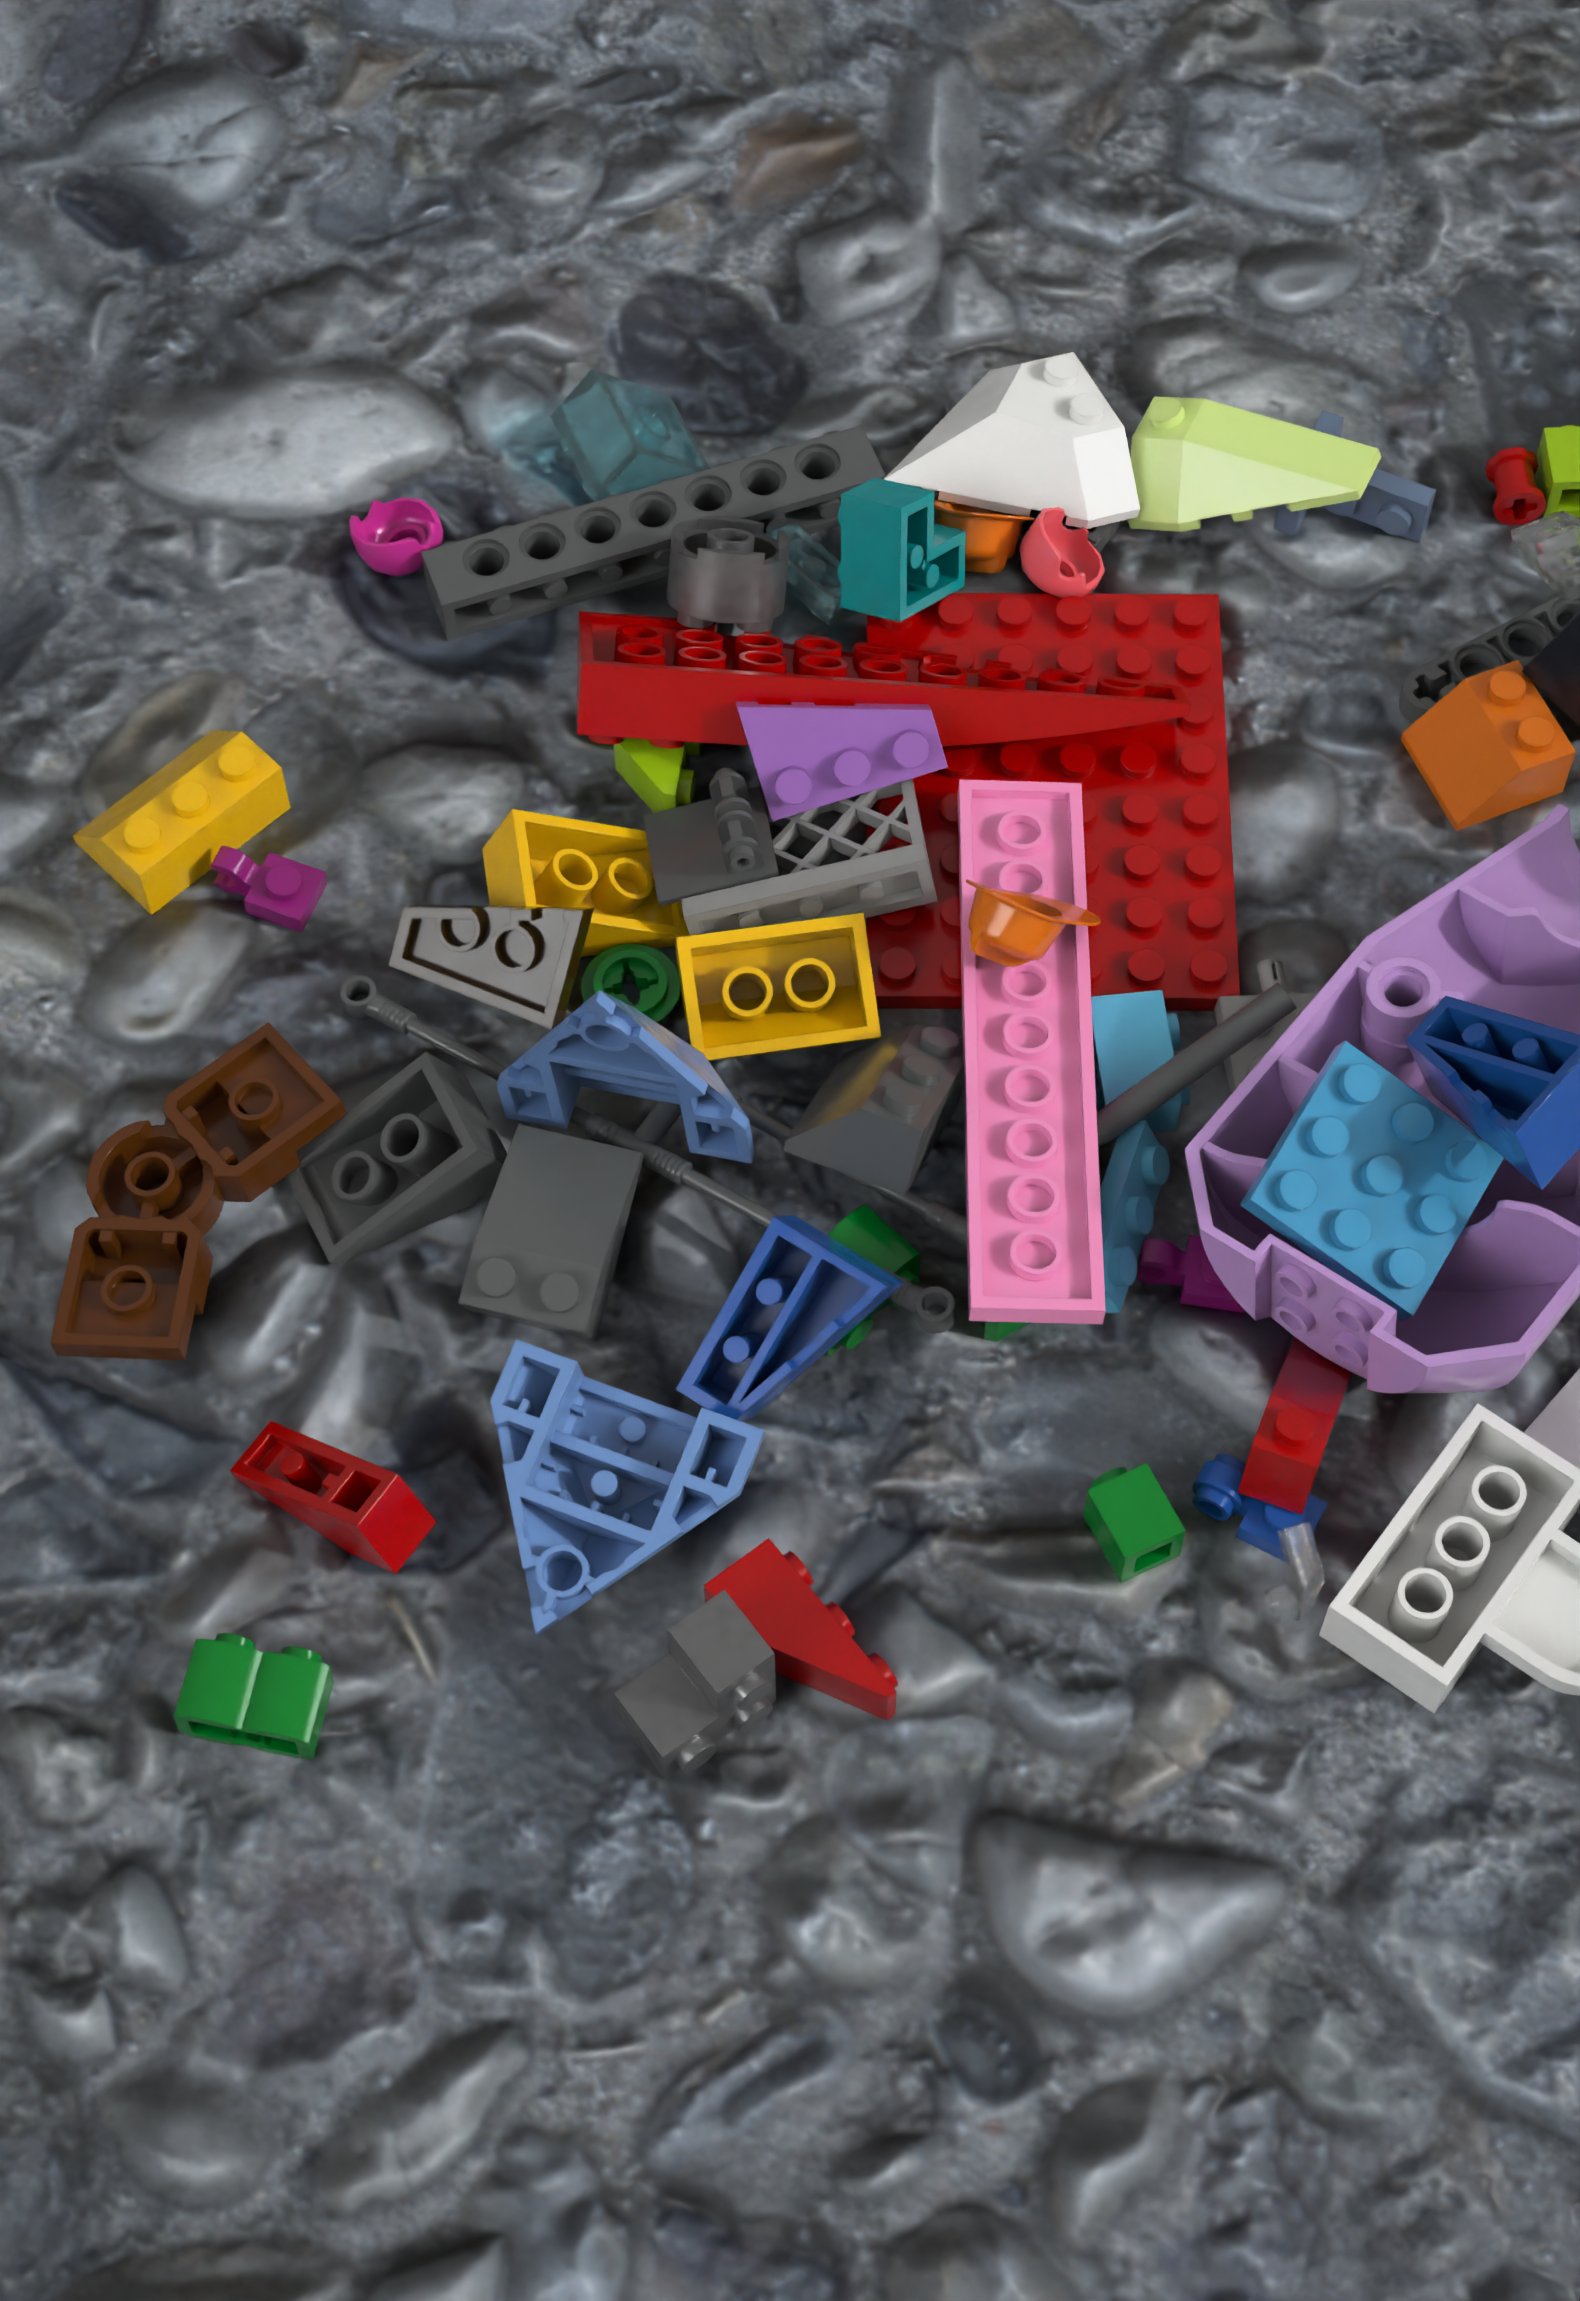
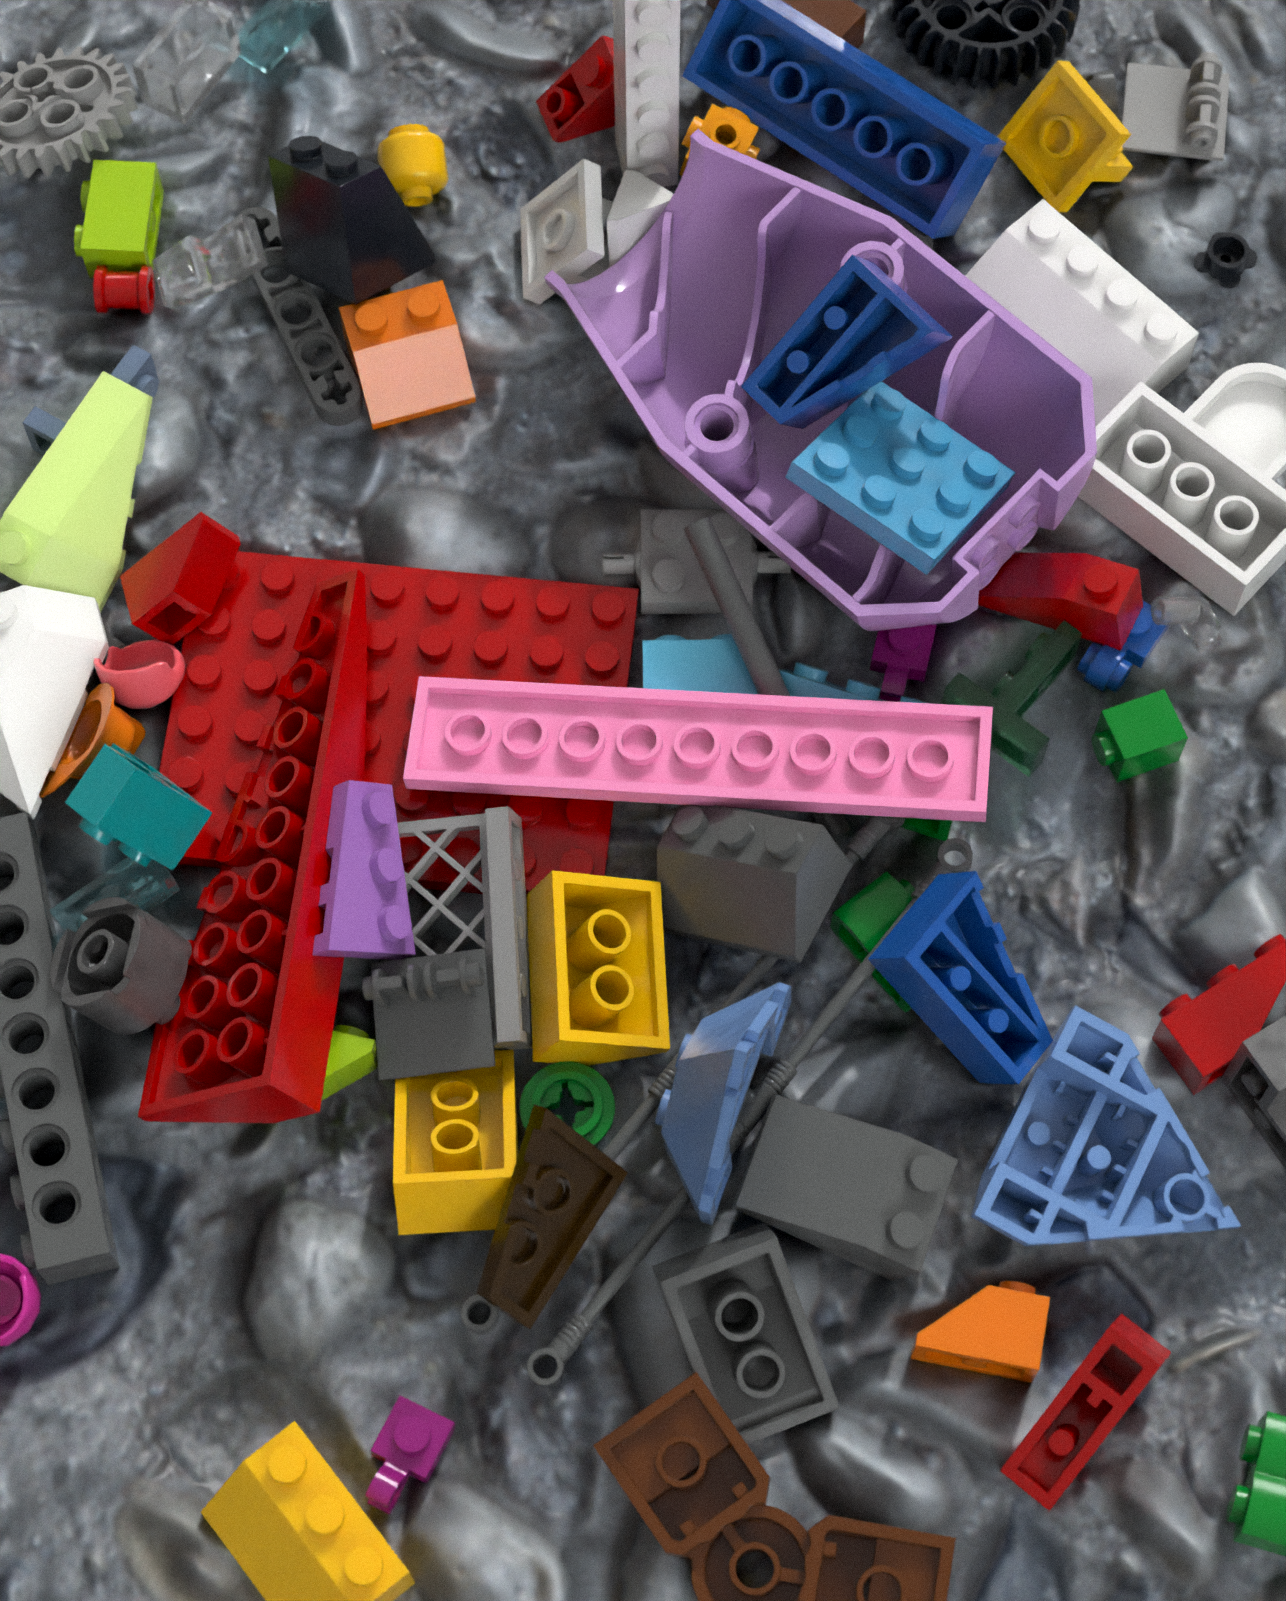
camera: 85 degrees left, 5 degrees up
orange piece [965,879,1101,967] -> none
none -> red slope [120,512,241,645]
none -> orange slope [910,1281,1050,1383]
none -> clear green bracket [942,620,1082,777]

